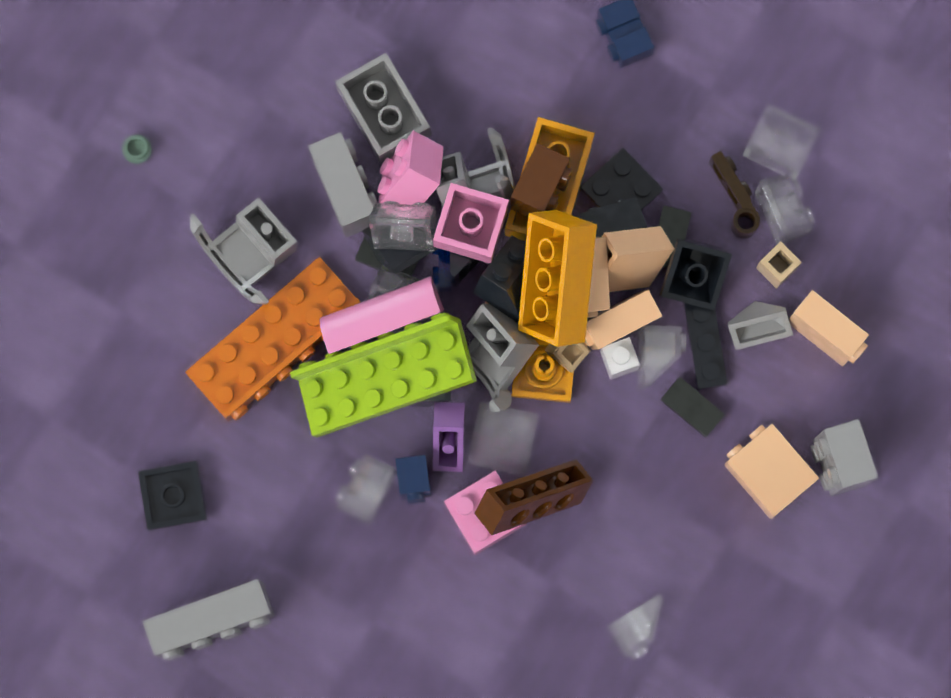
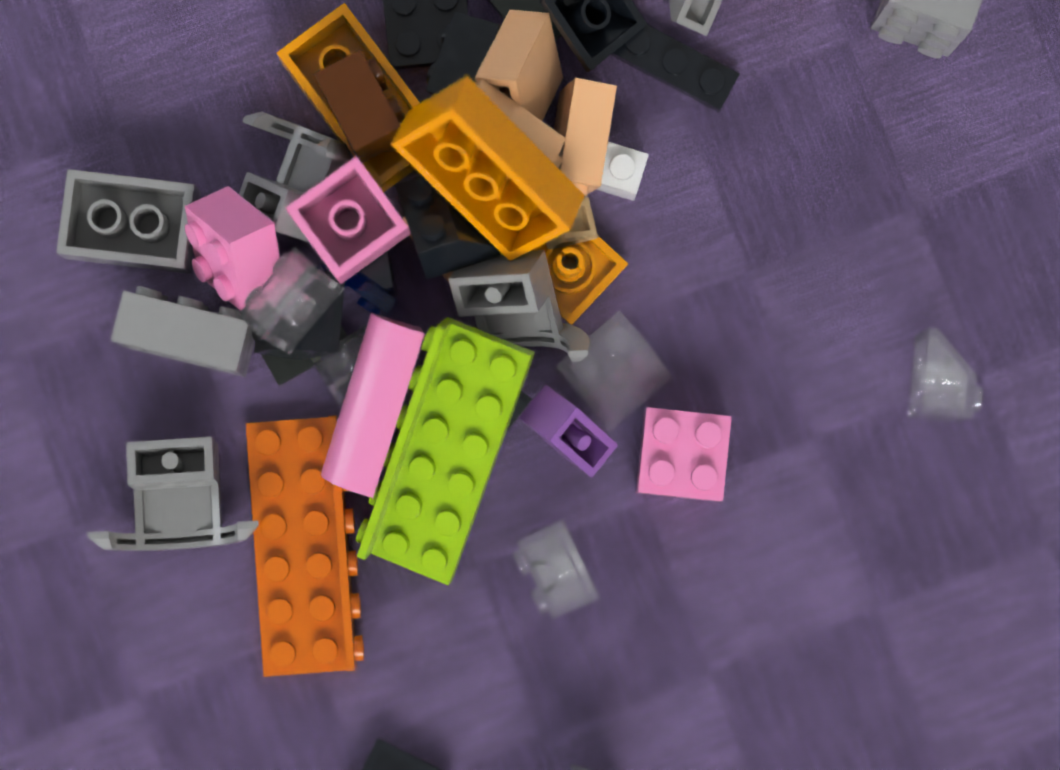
camera: 60 degrees left, 5 degrees up
dark blue brick [395,455,431,504] -> none
reddish brown brick [474,459,594,535] -> none
clear slope [638,325,687,390] -> none
pearl dark grey tile [660,376,725,438] -> none
light nougat brick [724,424,819,519] -> none

